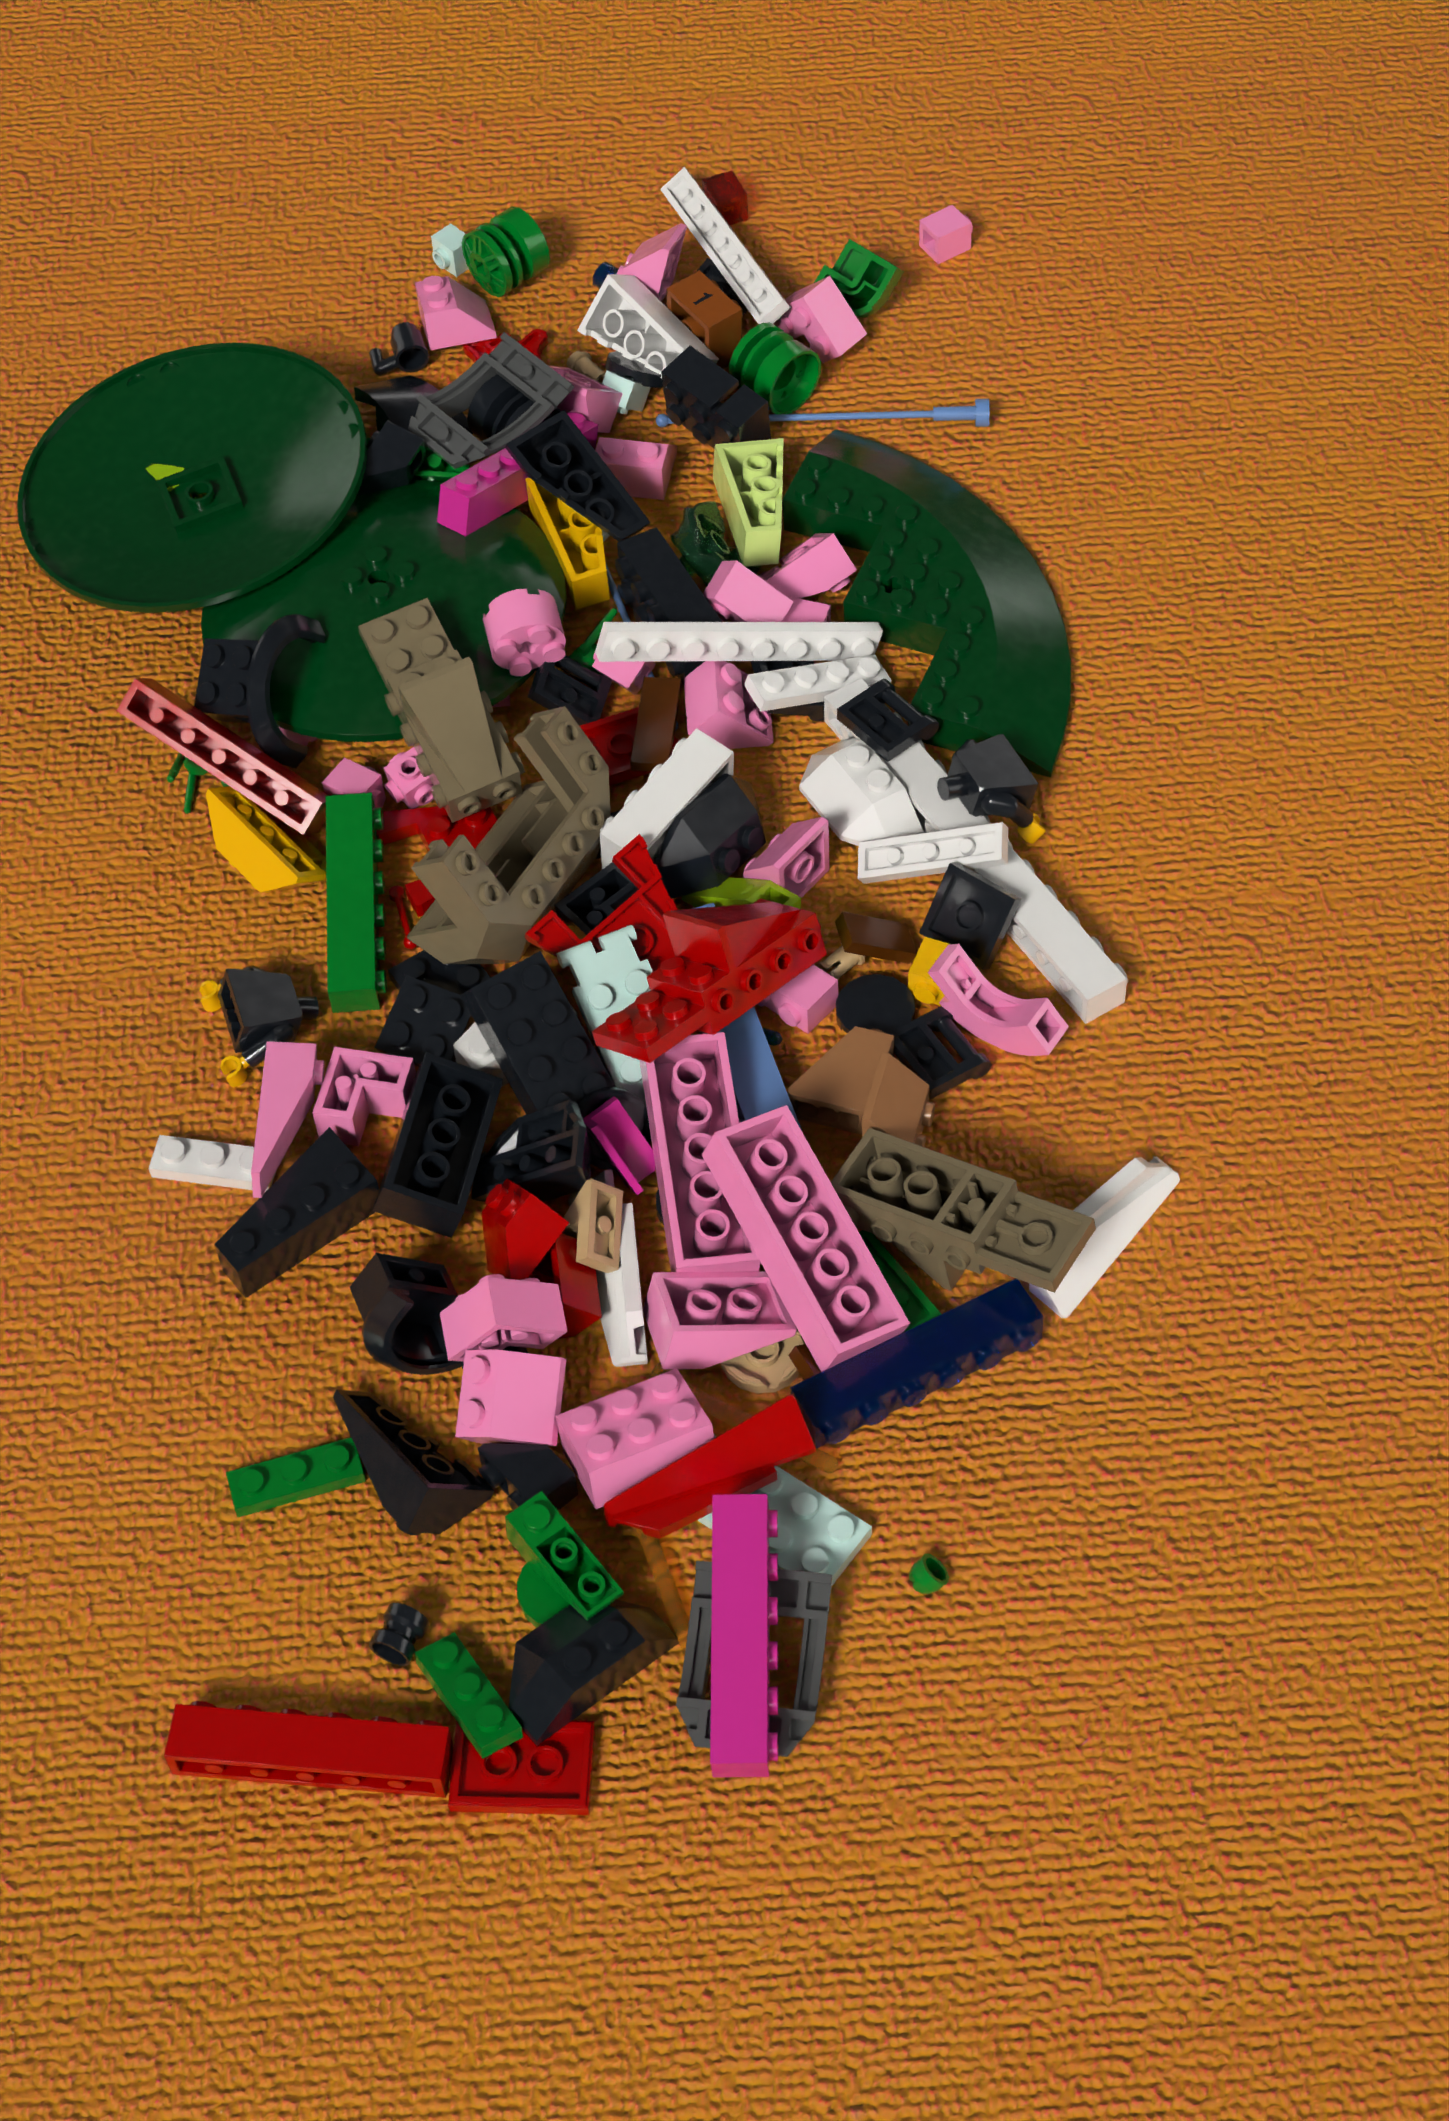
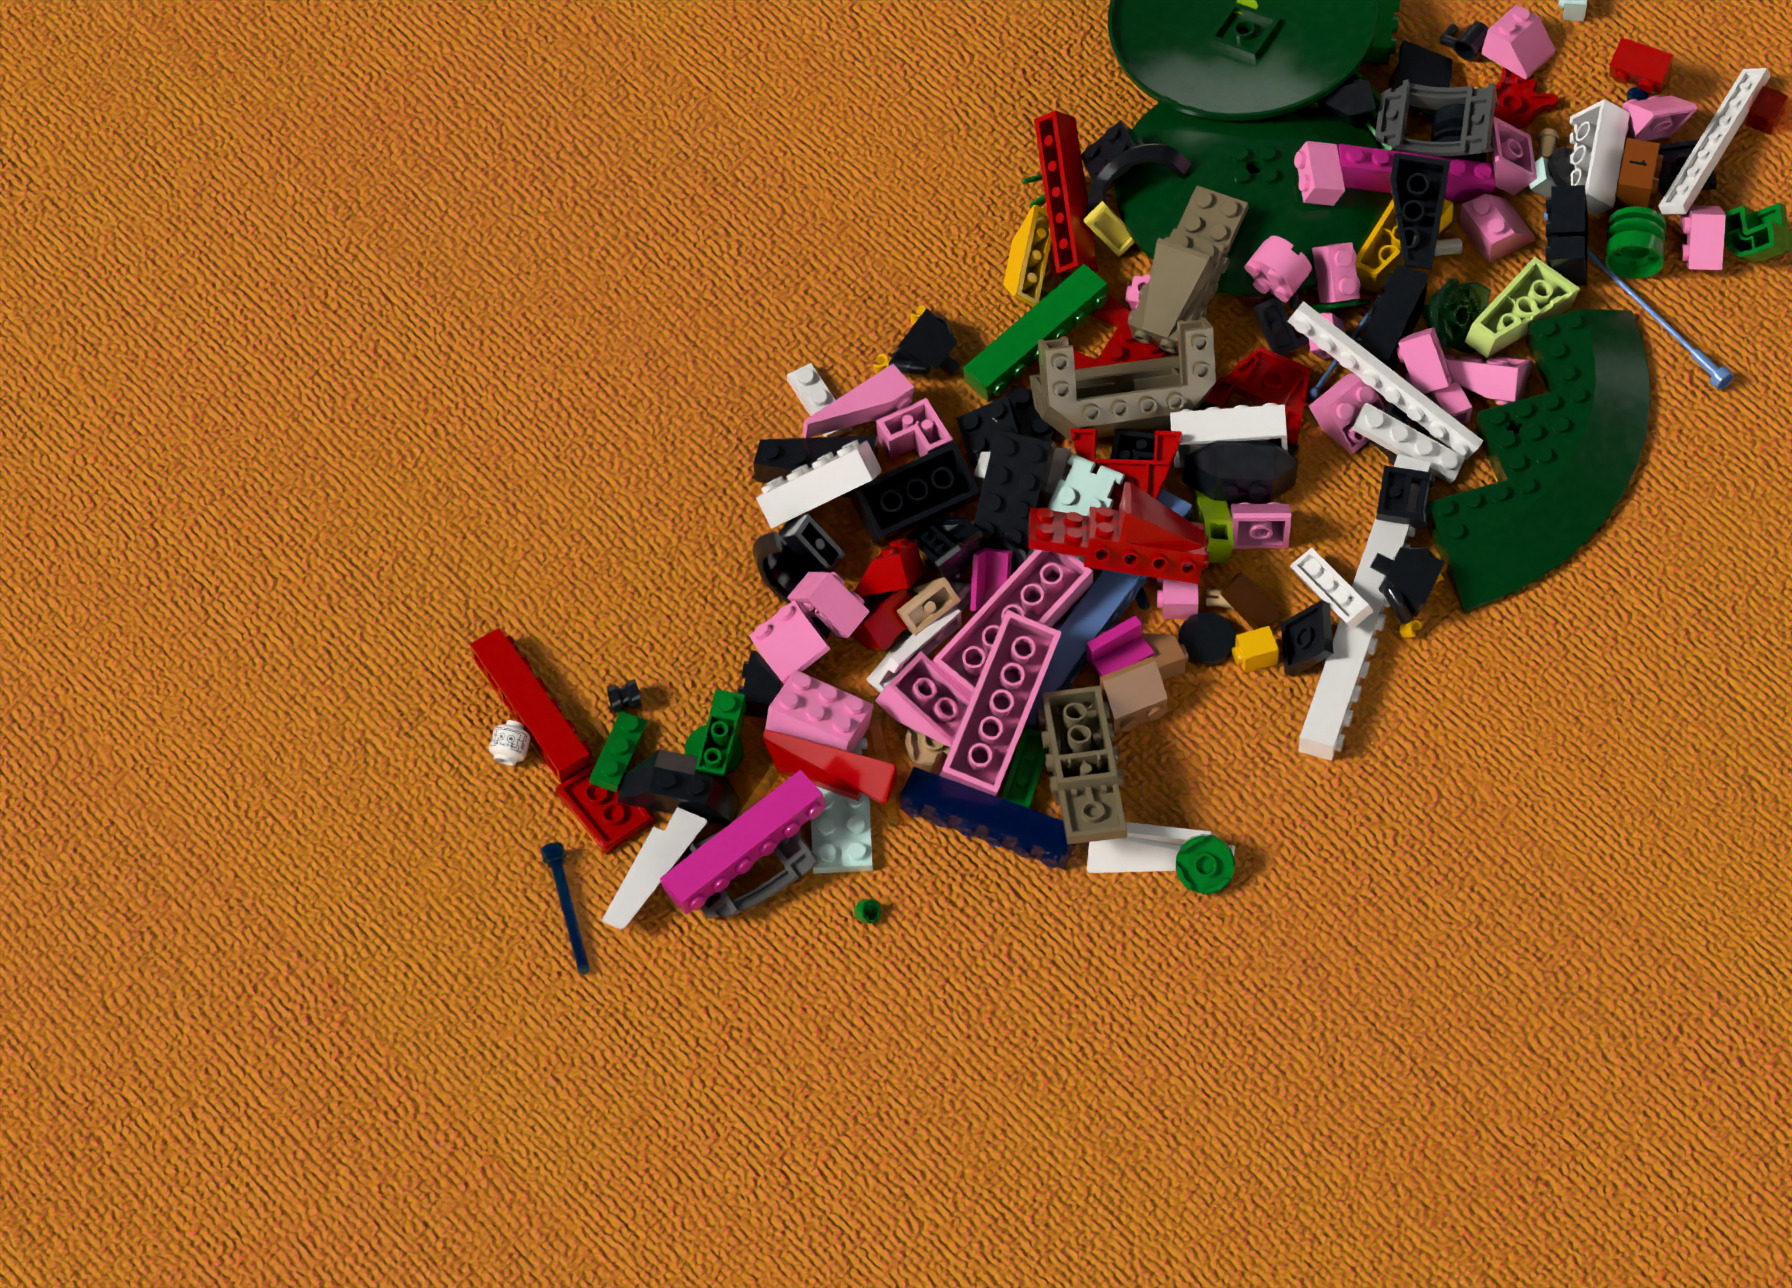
camera: 50 degrees right, 5 degrees up
green plate [226,1437,366,1518] -> none
bright pink brick [322,757,386,807] -> none
black wedge [333,1390,494,1536] -> none
green wheel [461,206,550,297] -> none
reddish brown tile [630,677,682,772] -> none
white wedge [799,739,924,846] -> none
black plate [888,1006,992,1100] -> none
bright pink arch [927,943,1069,1056] -> none
none -> white head [489,720,531,766]
none -> clear blue piece [540,842,590,975]
none -> white wedge [602,807,707,930]
none -> white brick [756,440,882,529]
none -> light yellow tile [1083,201,1135,257]
none -> dark pink panel [1086,615,1155,677]
none -> green tile [1175,834,1235,894]
none -> bright pink brick [1294,141,1345,206]
none -> bright pink brick [1312,242,1361,303]
none -> red slope [1609,37,1673,94]

